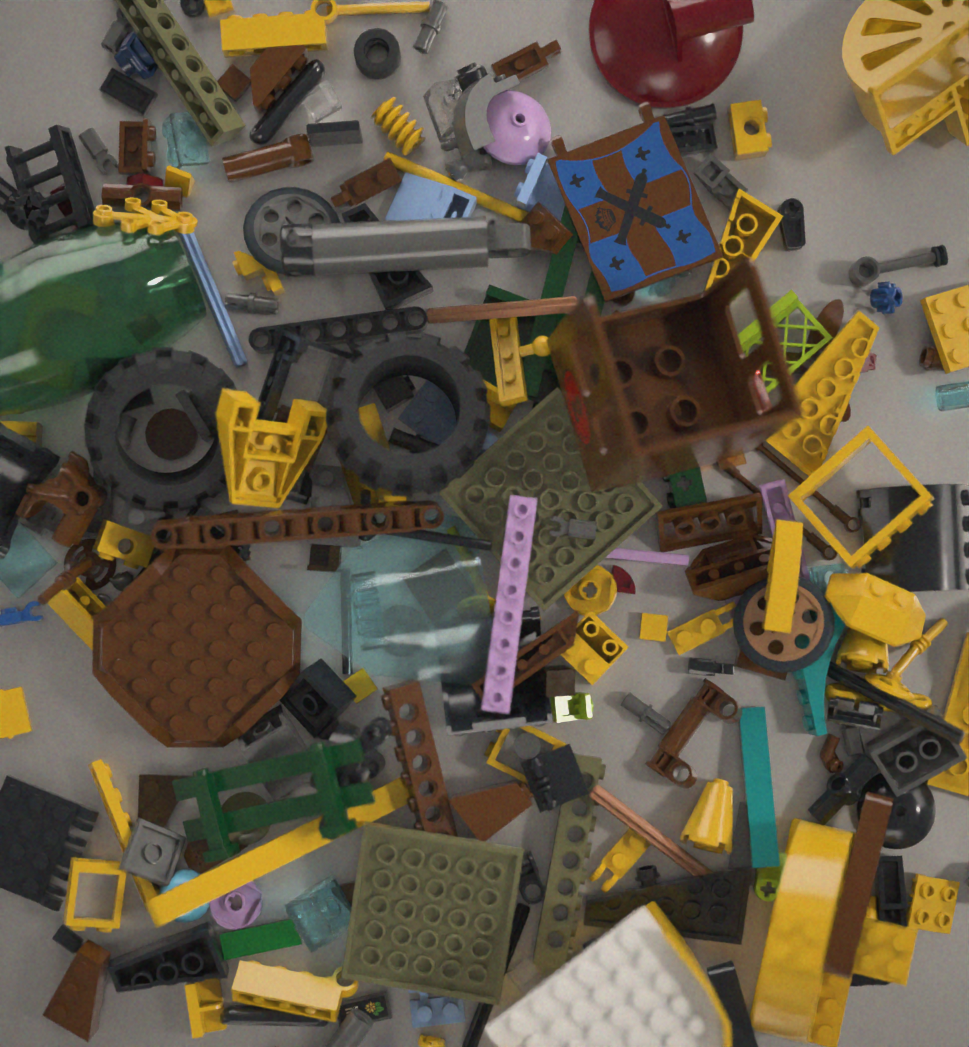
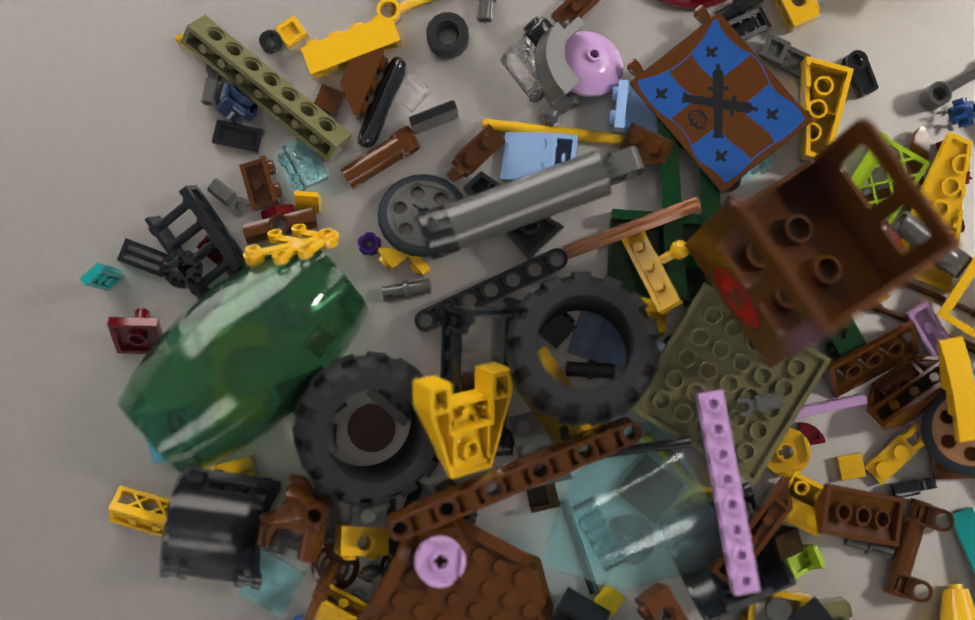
camera: 15 degrees left, 0 degrees up
light blue axle [179,232,248,368] -> none
yellow piece [371,97,426,156] -> none
none -> dark purple plate [358,232,381,256]
none -> lavender plate [414,535,466,588]
none -> reddish brown slope [814,483,905,547]
none -> dark grey piece [891,211,973,279]

